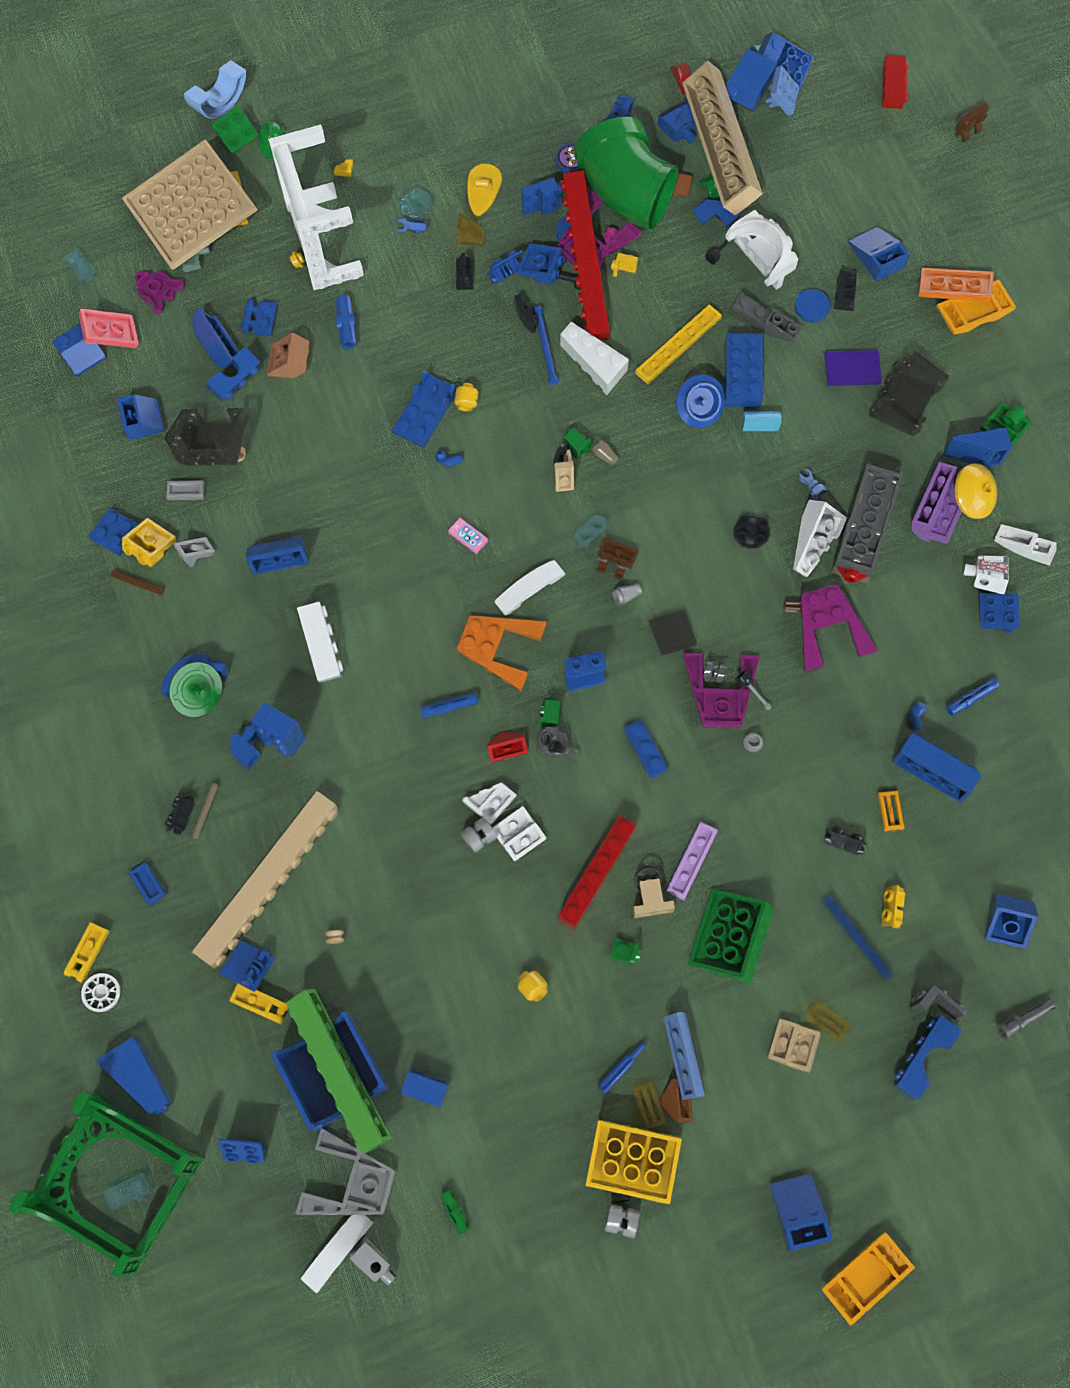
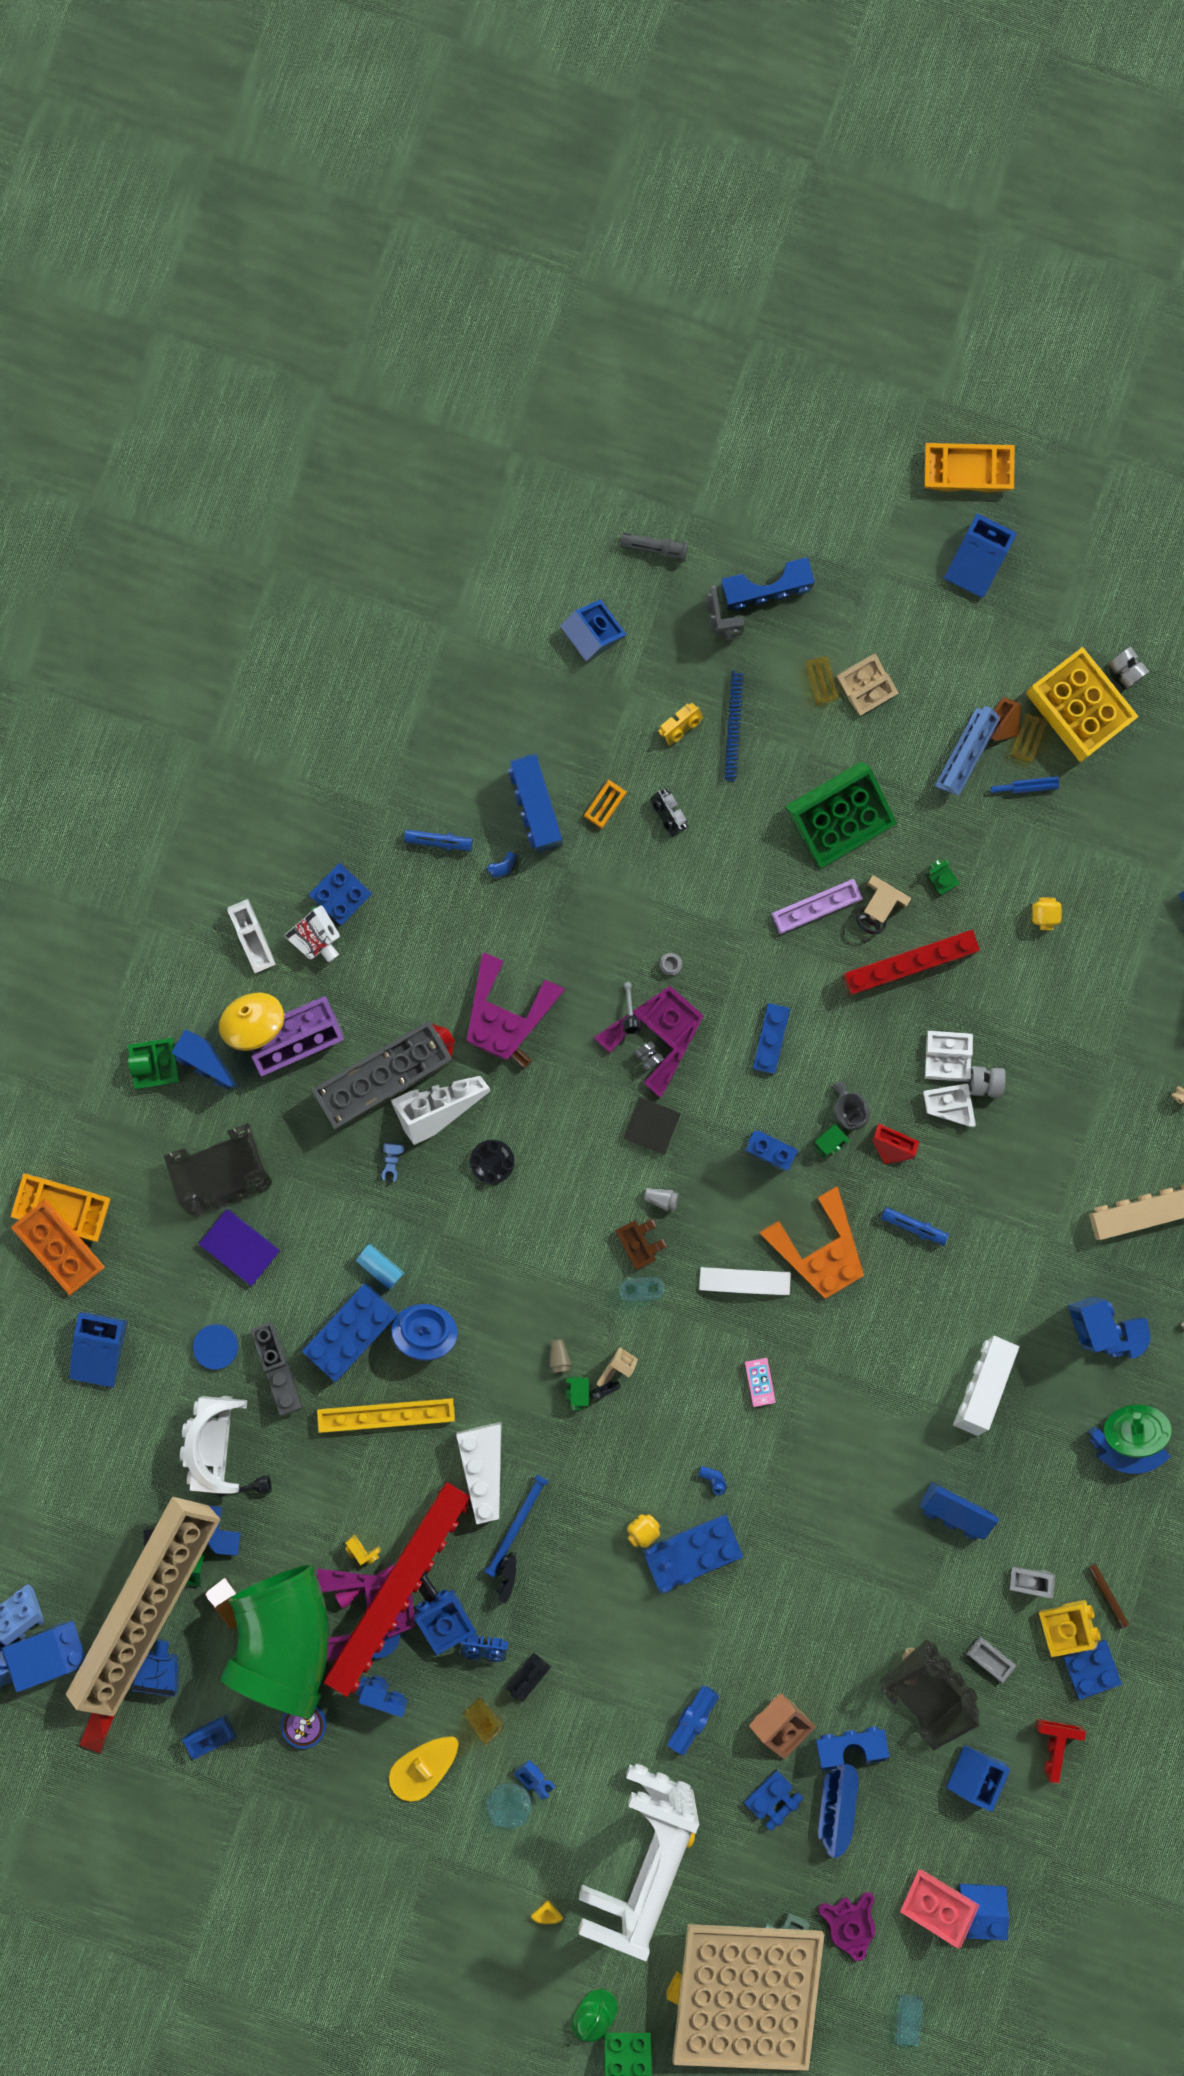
camera: 145 degrees left, 15 degrees up
black hinge [834,269,857,311] -> none
none -> red bracket [1035,1719,1086,1783]

